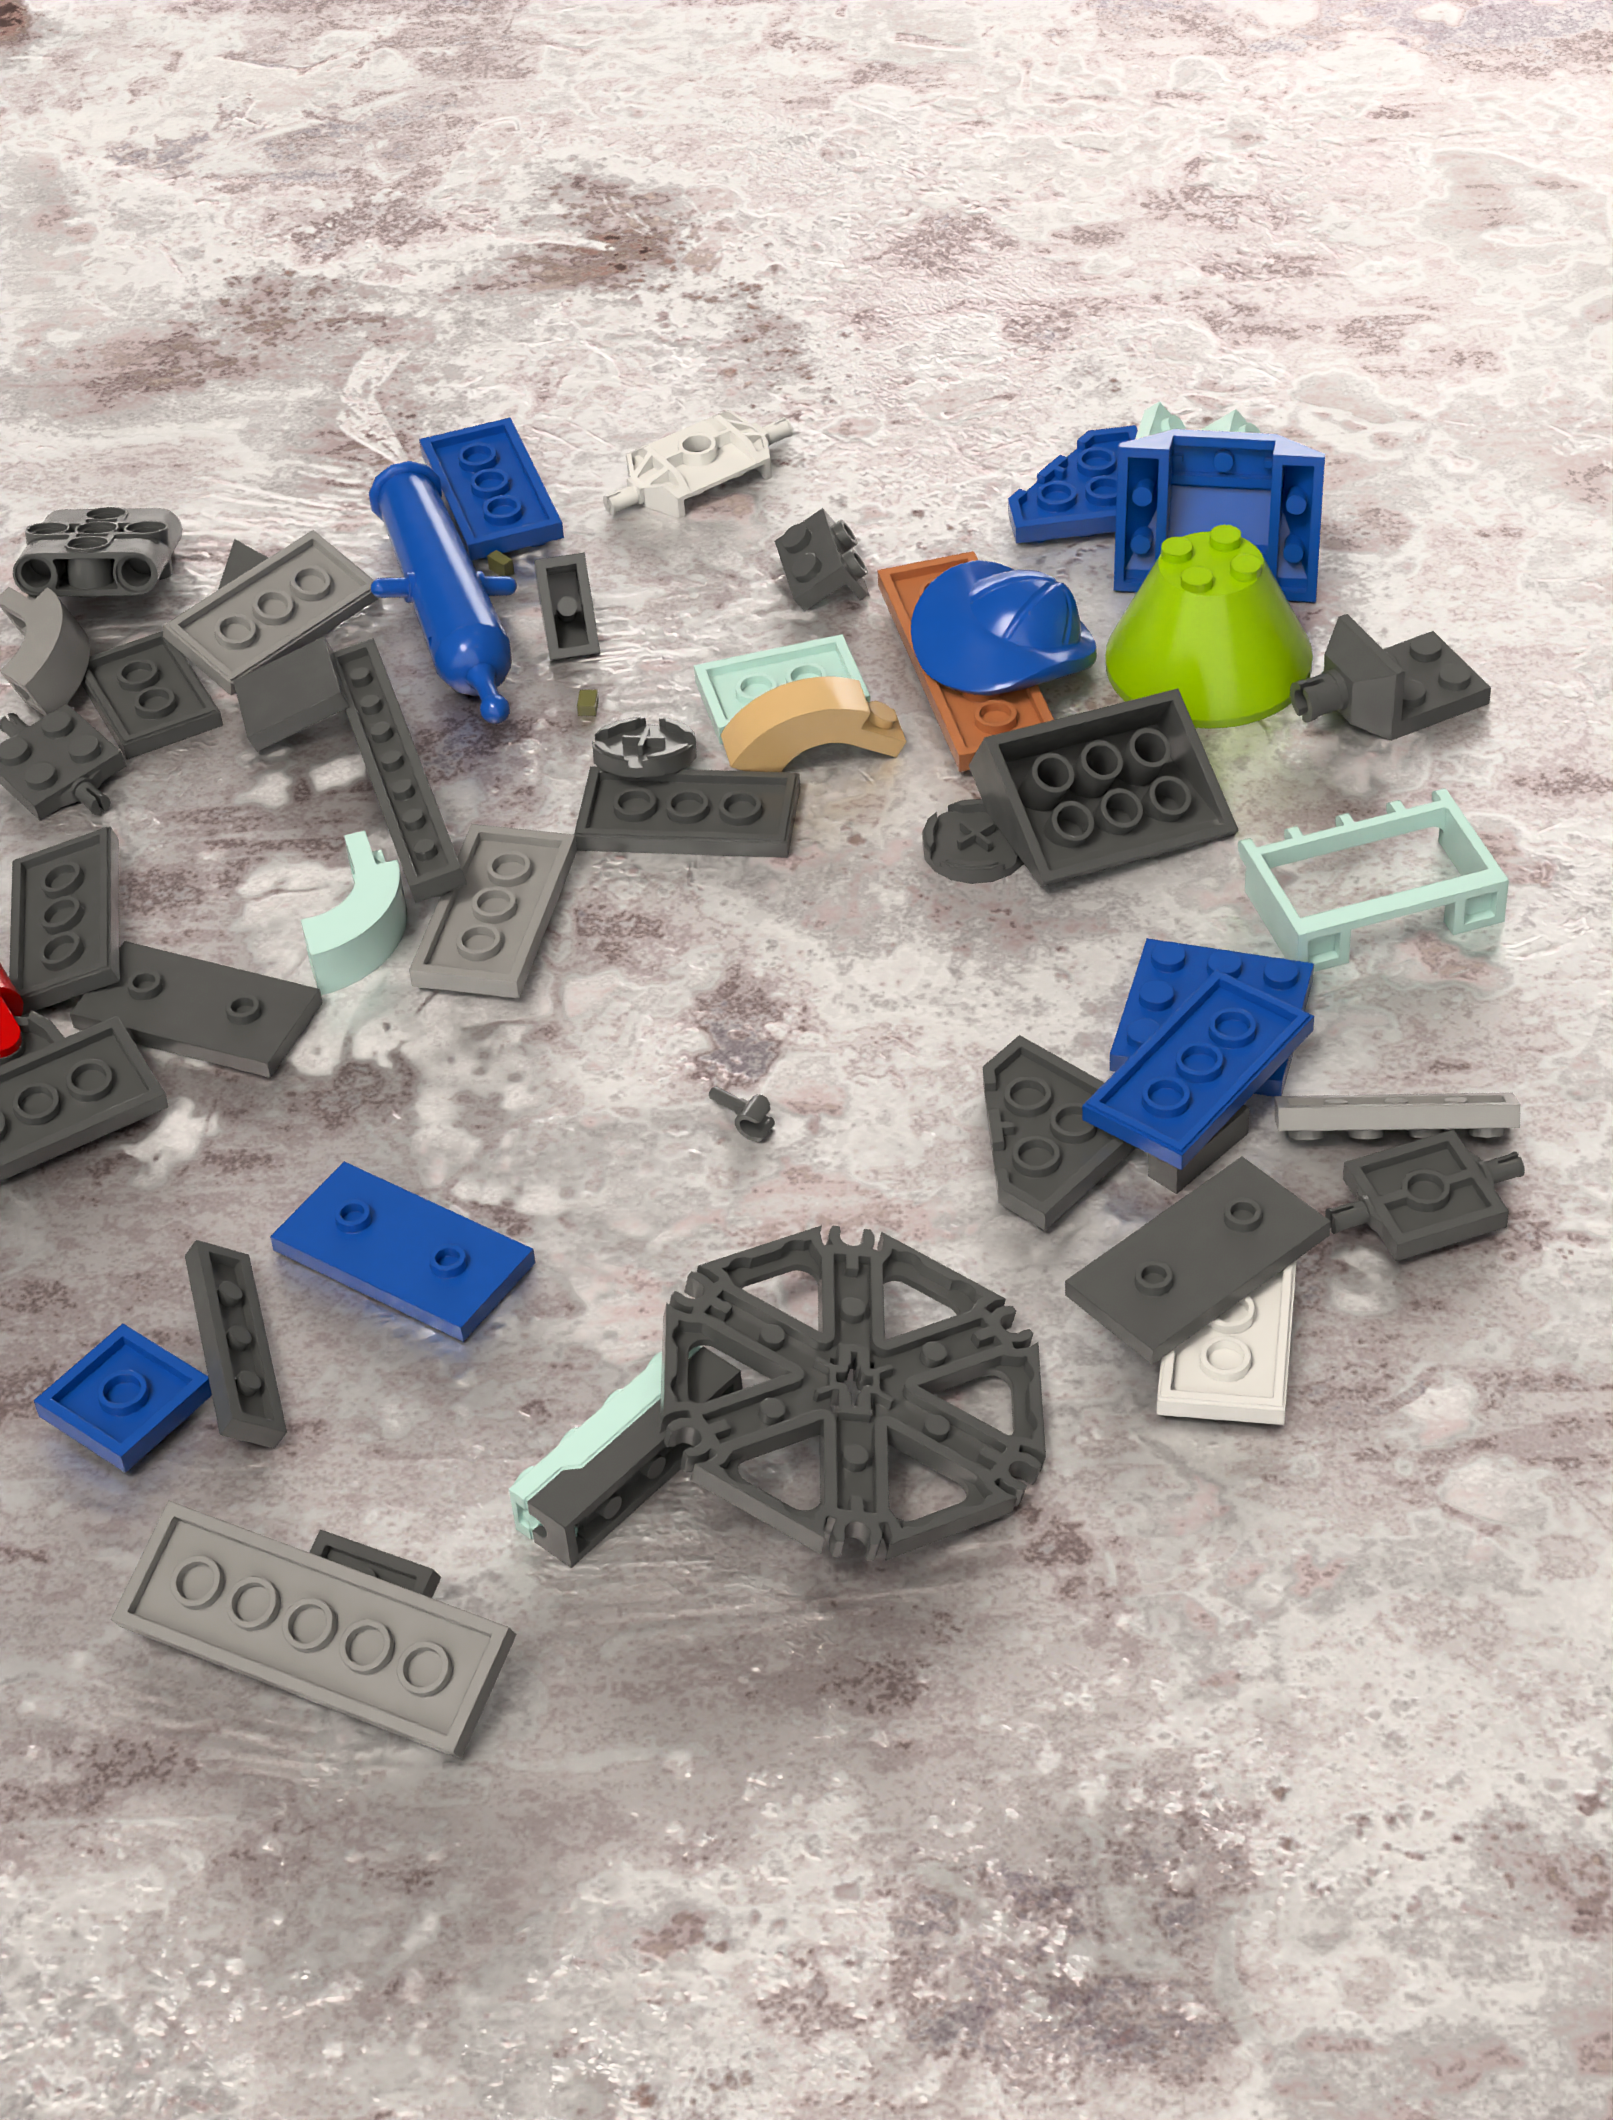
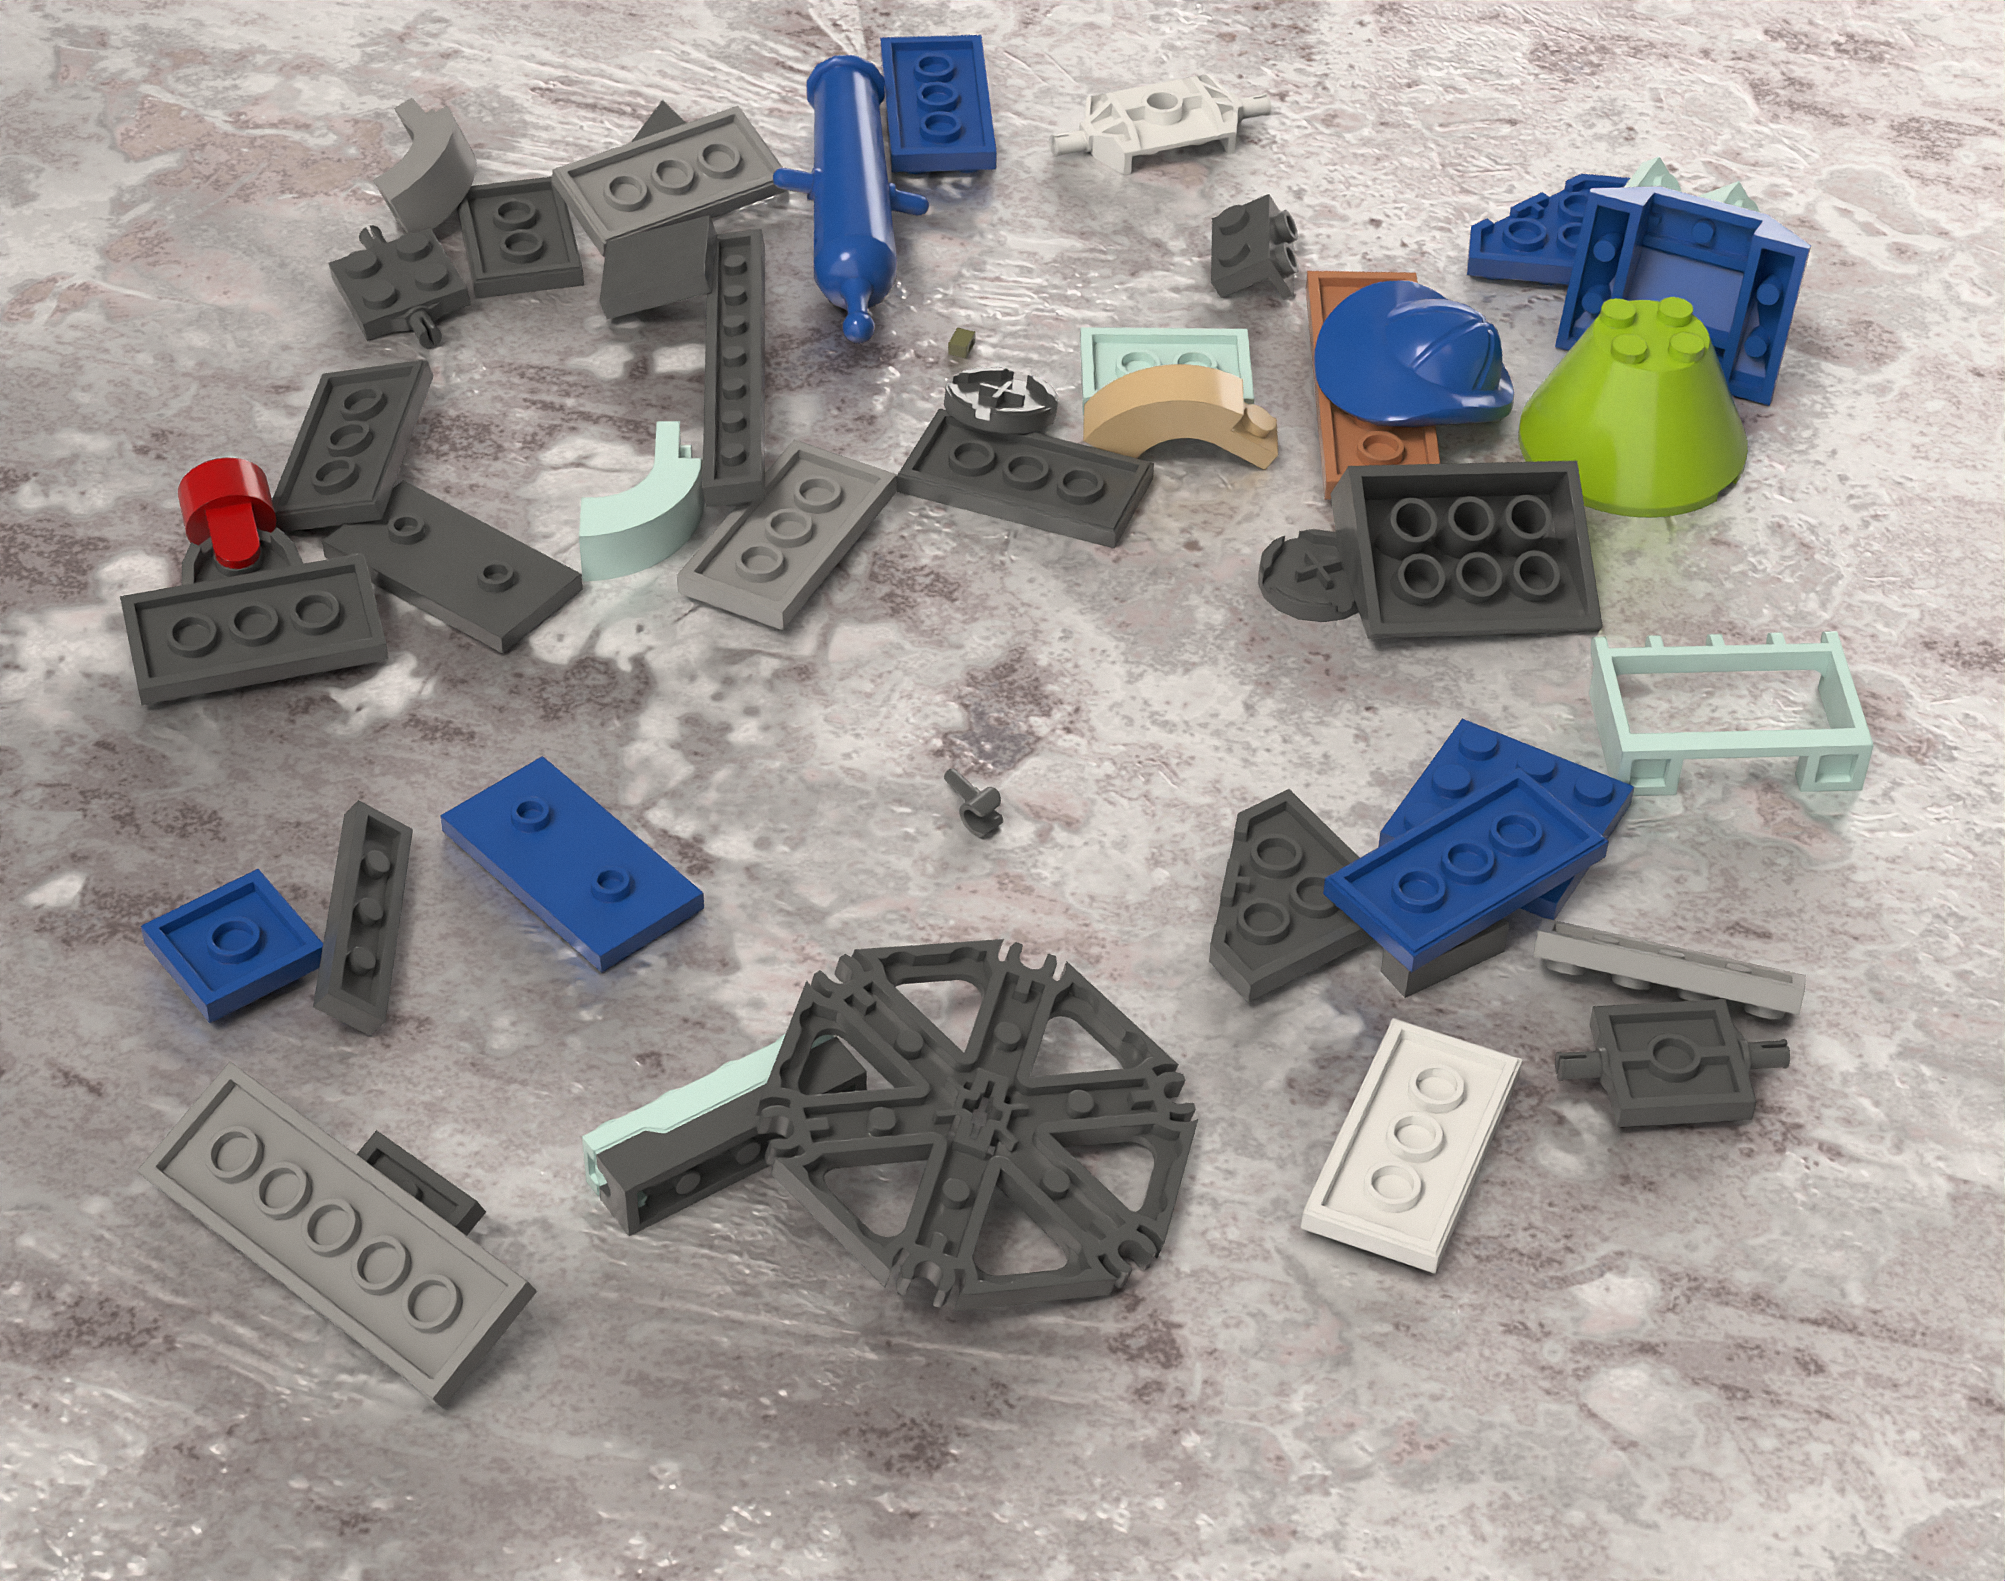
camera: 10 degrees right, 0 degrees up
dark grey connector [13,507,183,598] -> none
olive piece [487,550,514,576] -> none
dark grey slope [534,552,600,661] -> none
dark grey plate [1065,1156,1331,1365] -> none
dark grey plate [1290,614,1491,741] -> none

